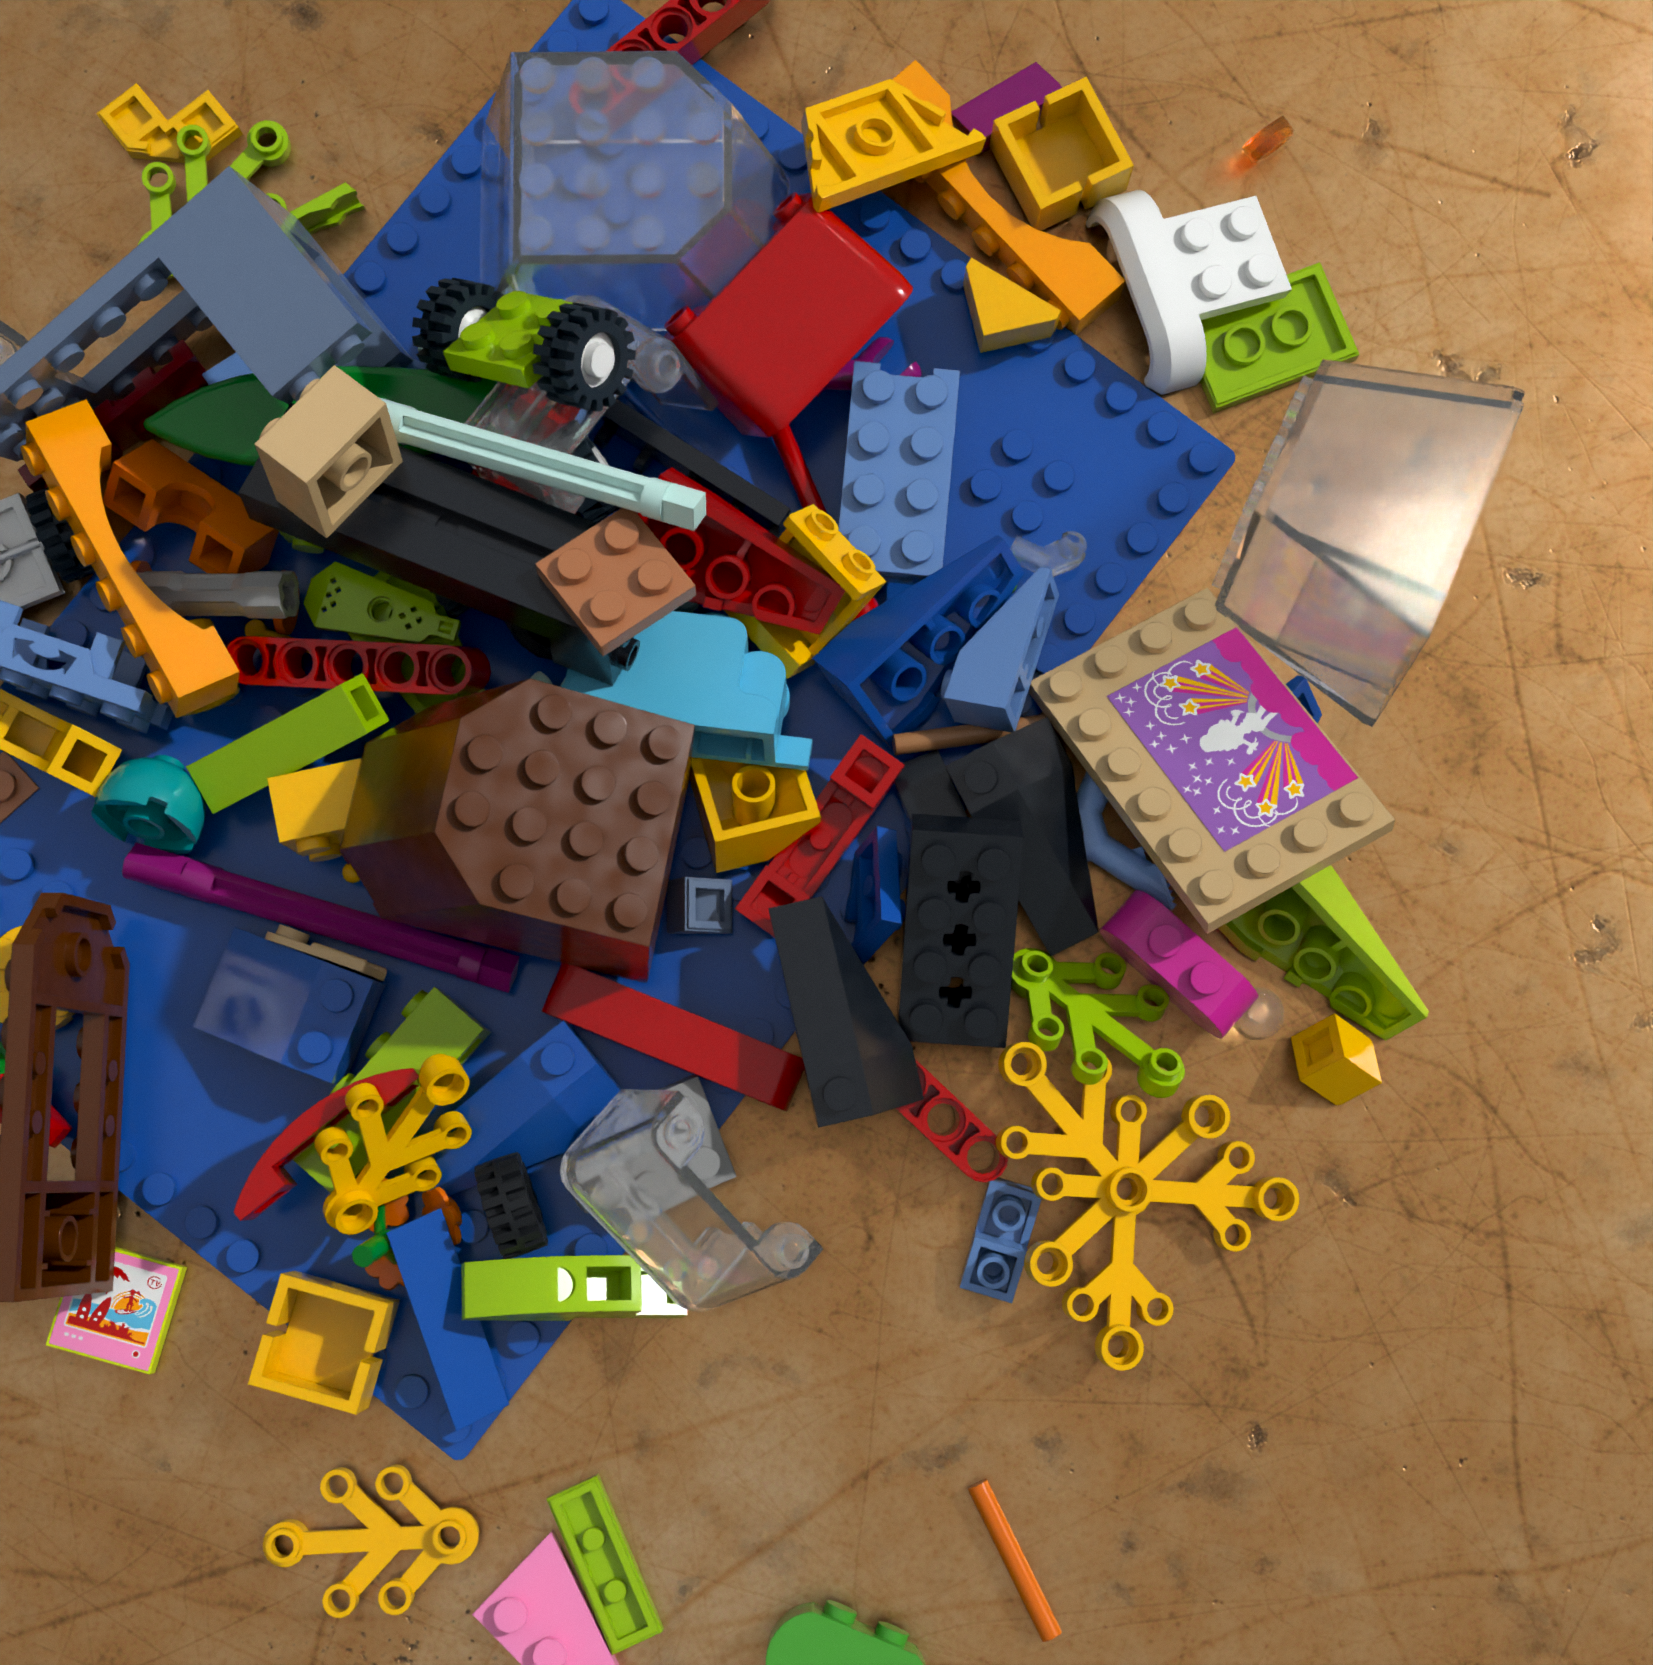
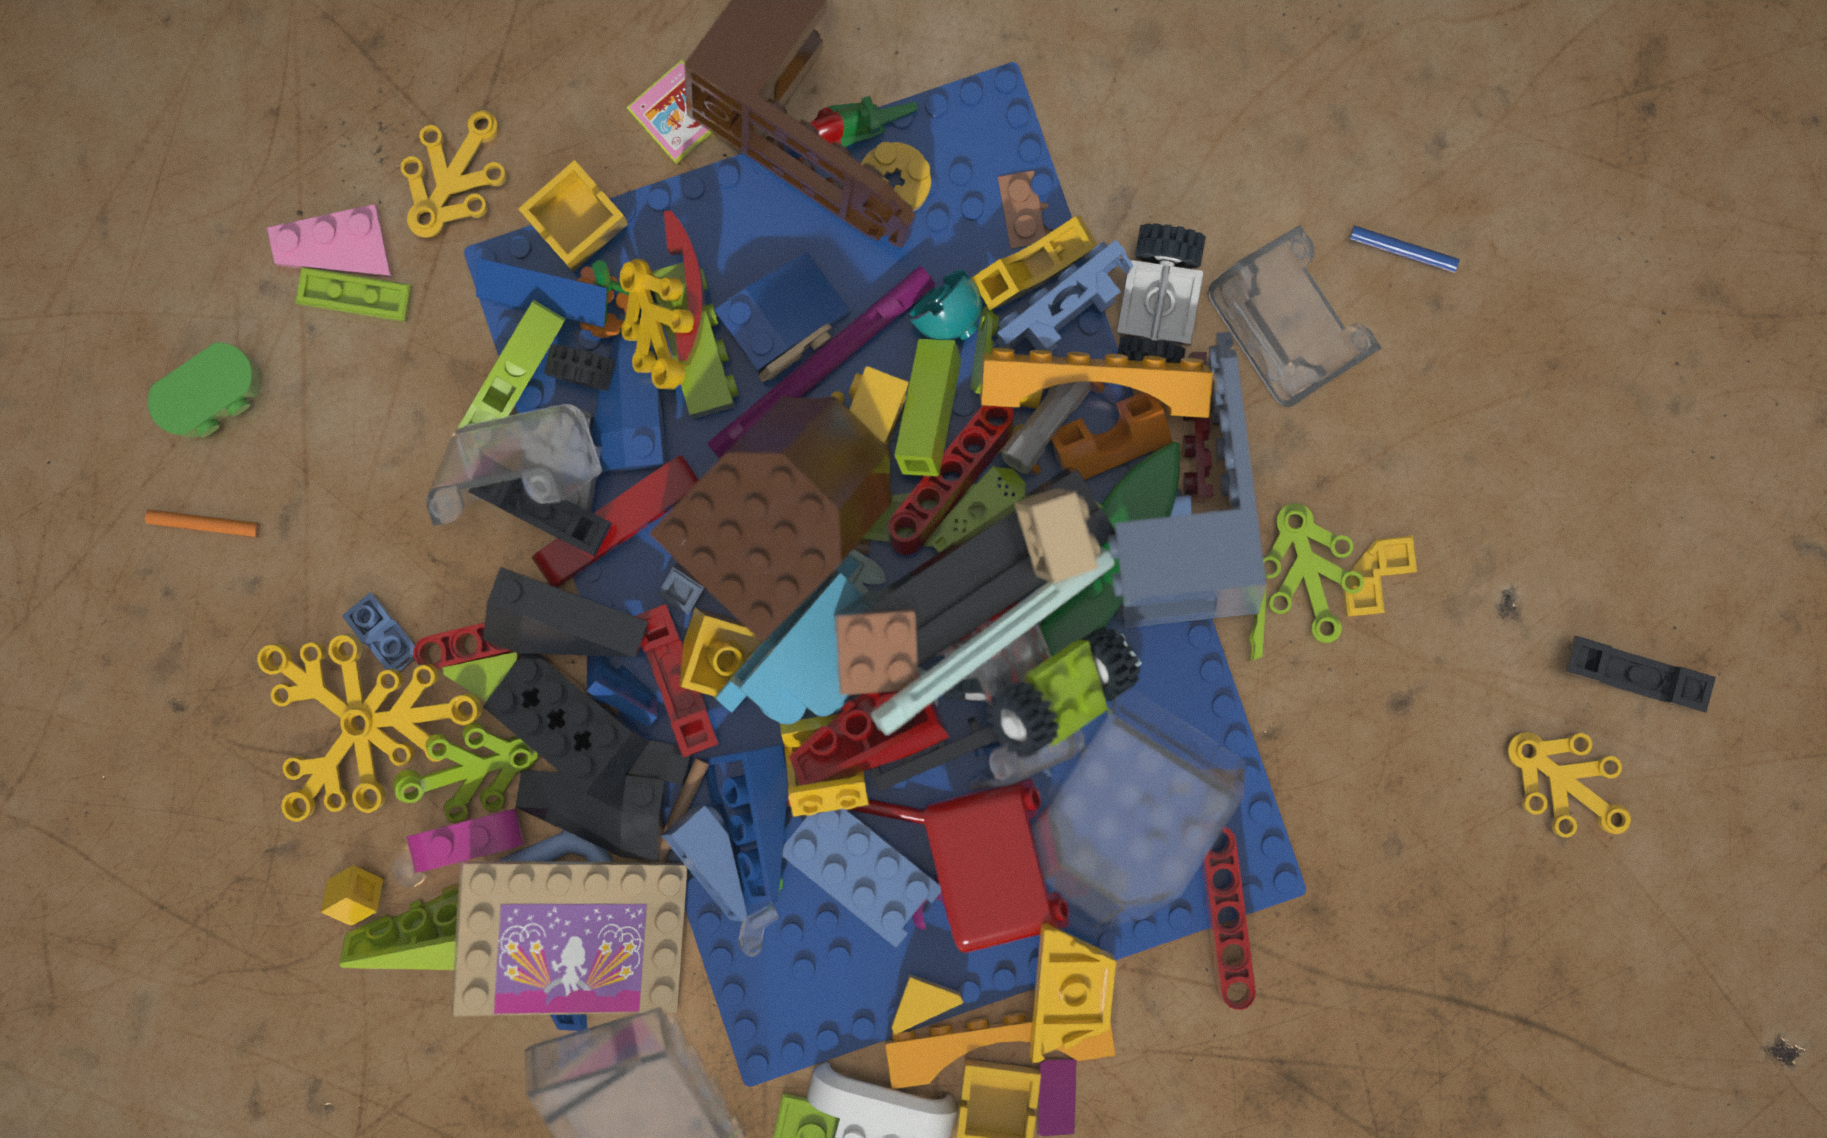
camera: 120 degrees right, 5 degrees up
none -> lime slope [442,652,522,702]
none -> black slope [468,459,613,557]
none -> lime piece [970,307,999,394]

